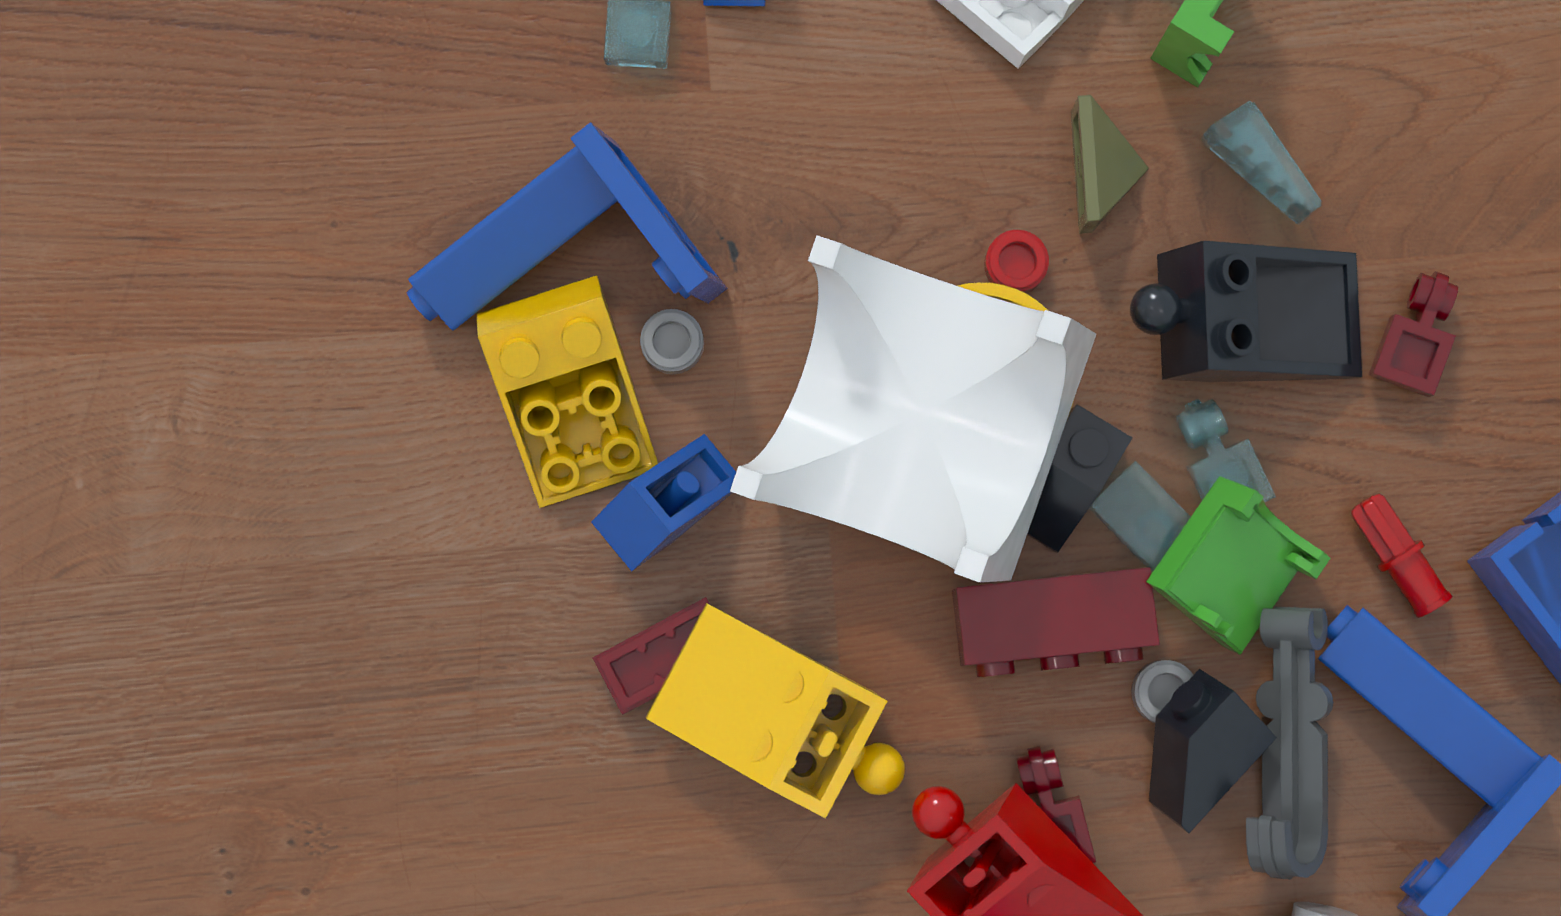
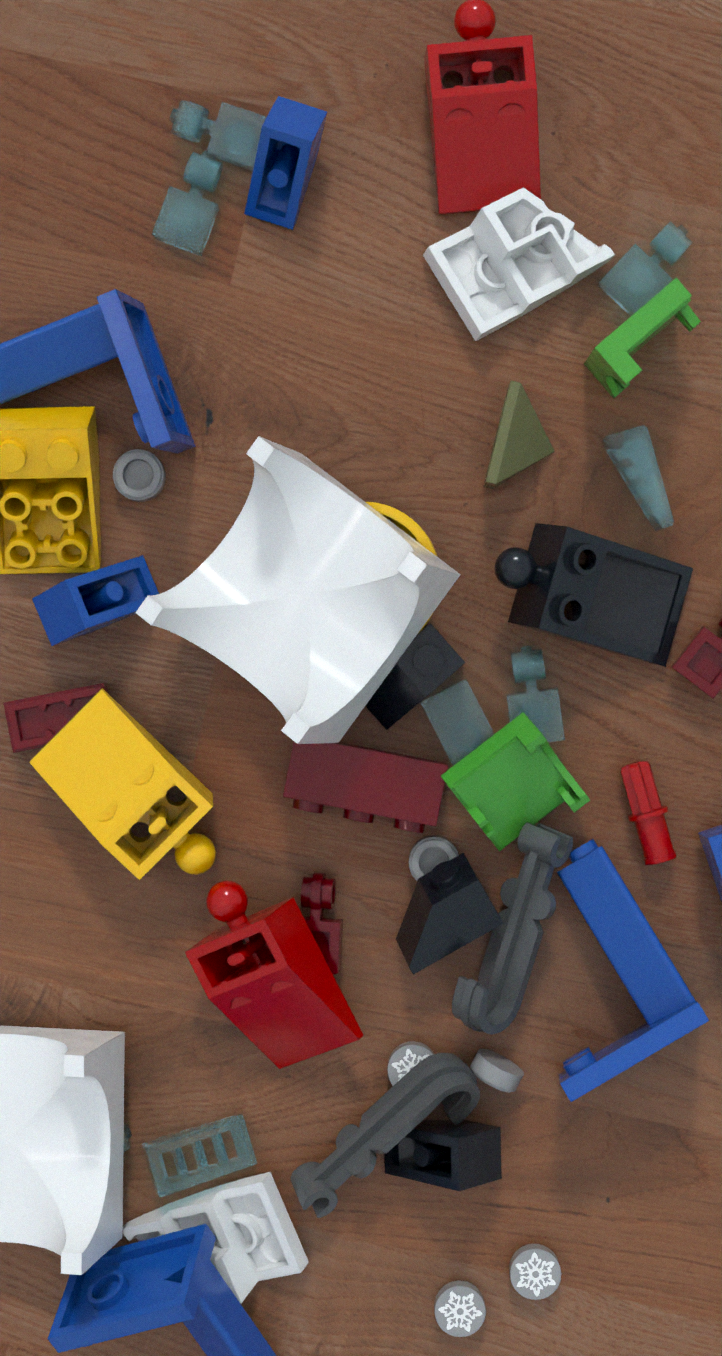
camera: 10 degrees right, 5 degrees up
red tile [984,230,1049,294] -> none

